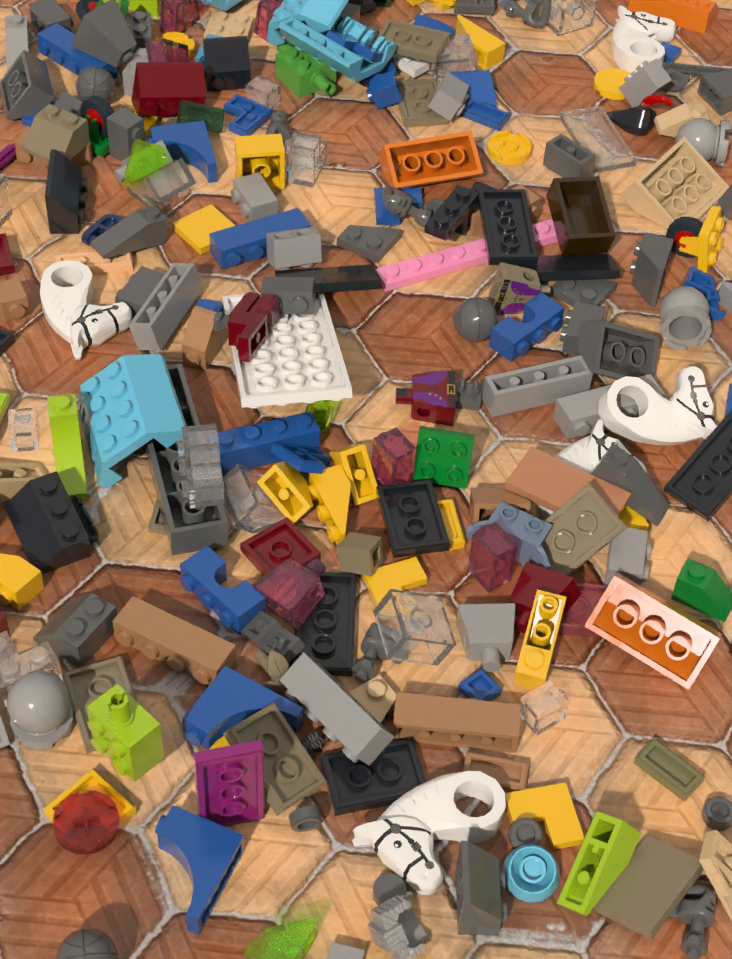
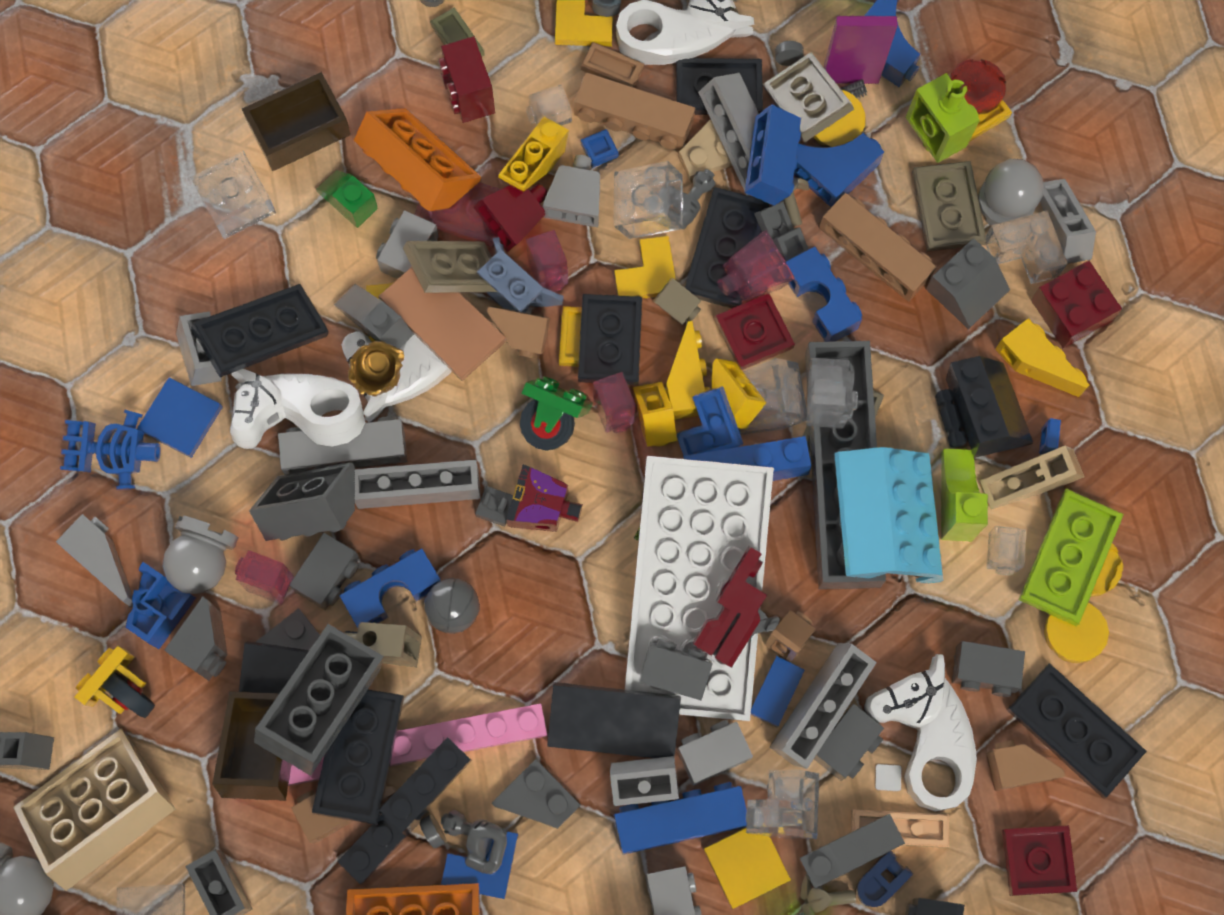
camera: 165 degrees left, 25 degrees up
none -> clear pink brick [235,550,294,605]
none -> dark grey brick [254,624,384,776]
none -> pearl gold hair [348,341,404,397]
none -> dark red brick [438,36,495,123]
none -> light grey brick [677,720,753,786]
none -> blue brick [745,104,801,206]
none -> clear brick [746,770,819,839]
none -> white sticker [875,764,901,791]
none -> dark grey brick [952,641,1025,697]

